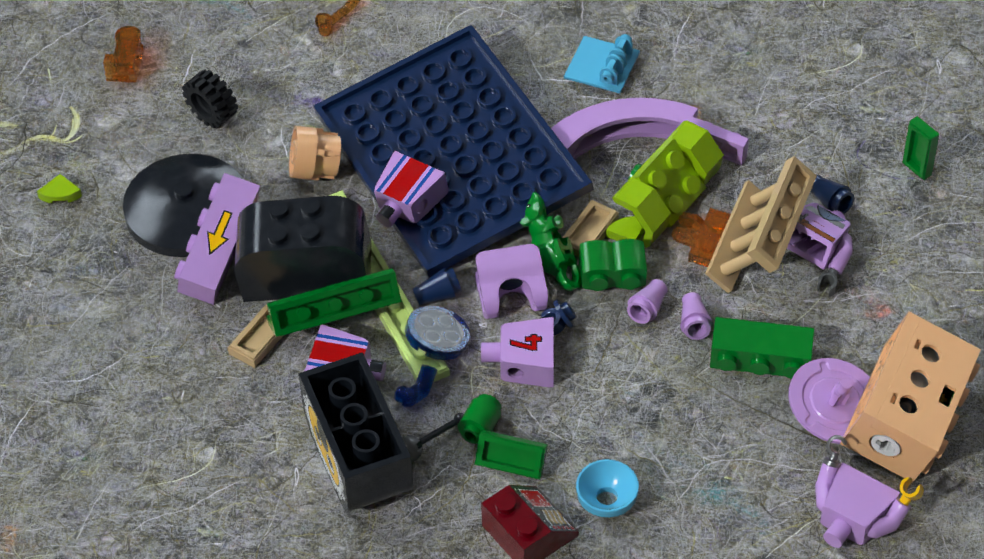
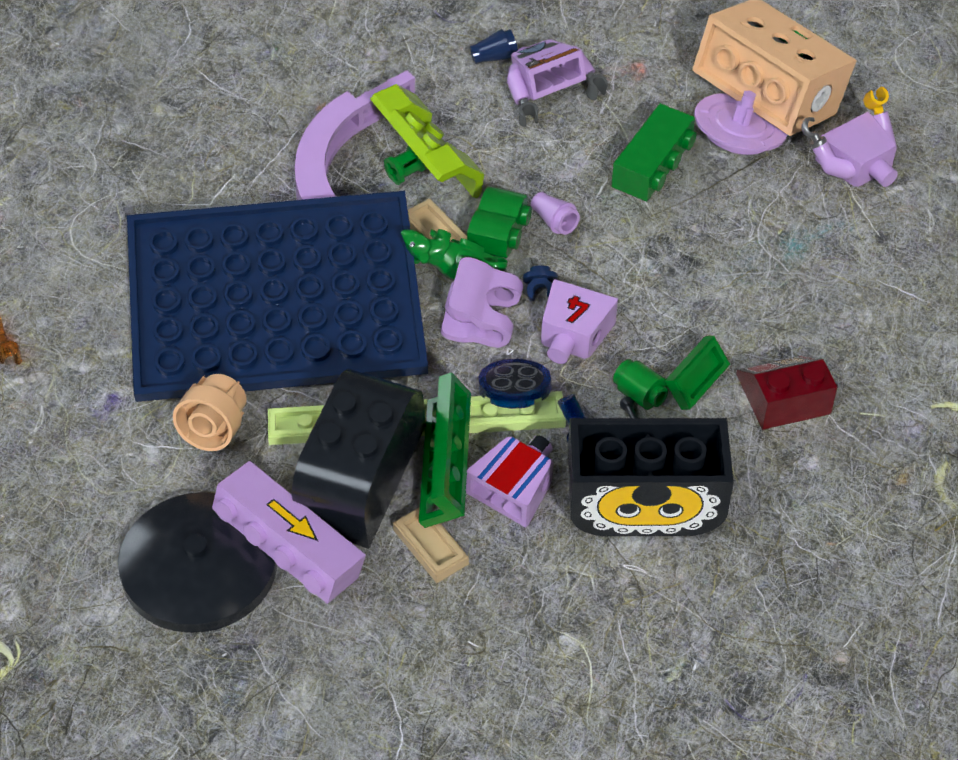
camera: 70 degrees left, 0 degrees up
lime tile [37,174,82,203] -> none
black tyre [182,69,238,128] -> none
lavender torso [374,151,449,227] -> none
dark blue cone [412,268,462,306] -> none
medium azure hinge [564,34,640,93] -> none
medium azure piece [576,459,639,518] -> none
lime tile [606,216,645,241] -> none
clear orange hinge [671,208,731,267] -> none
lavender cone [680,292,713,340] -> none
tan fence [705,156,817,293] -> none

